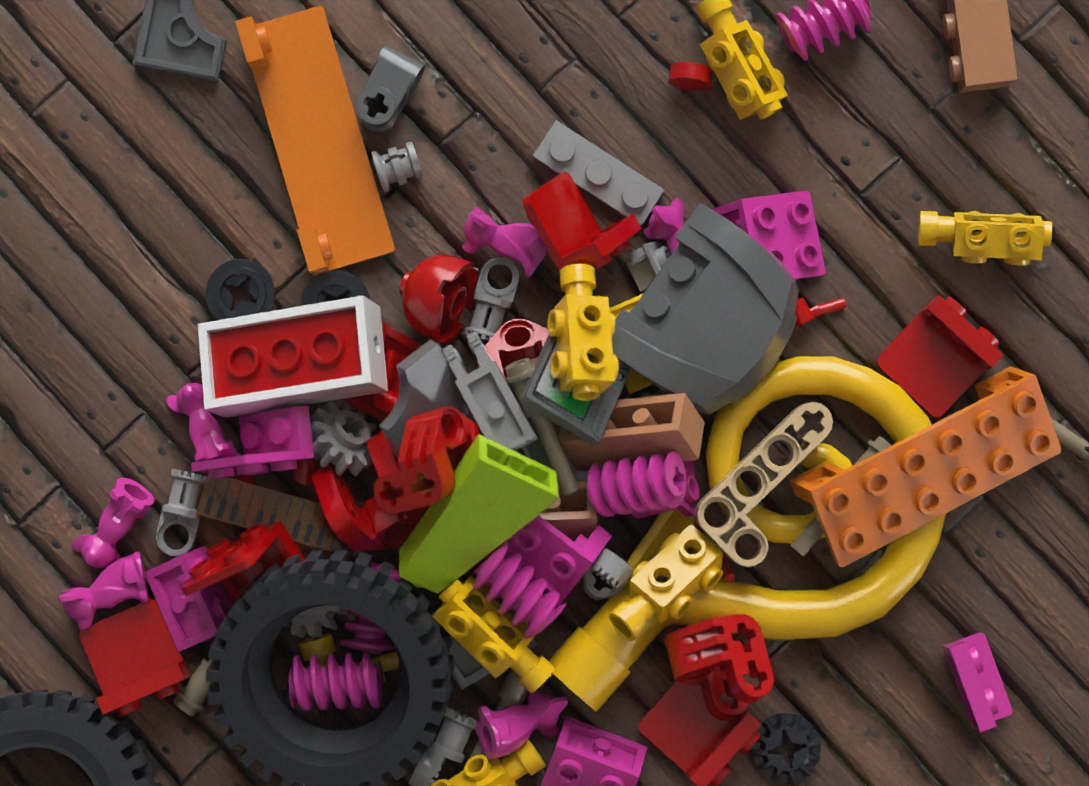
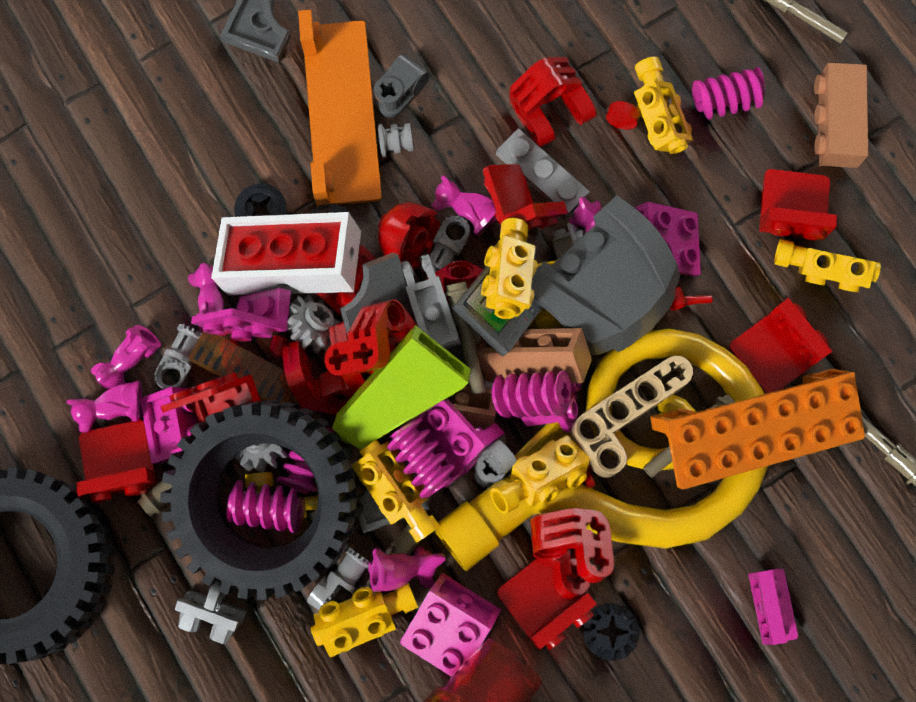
camera: 10 degrees right, 10 degrees down
none -> red piece [509,57,596,148]
none -> red bracket [759,169,837,240]

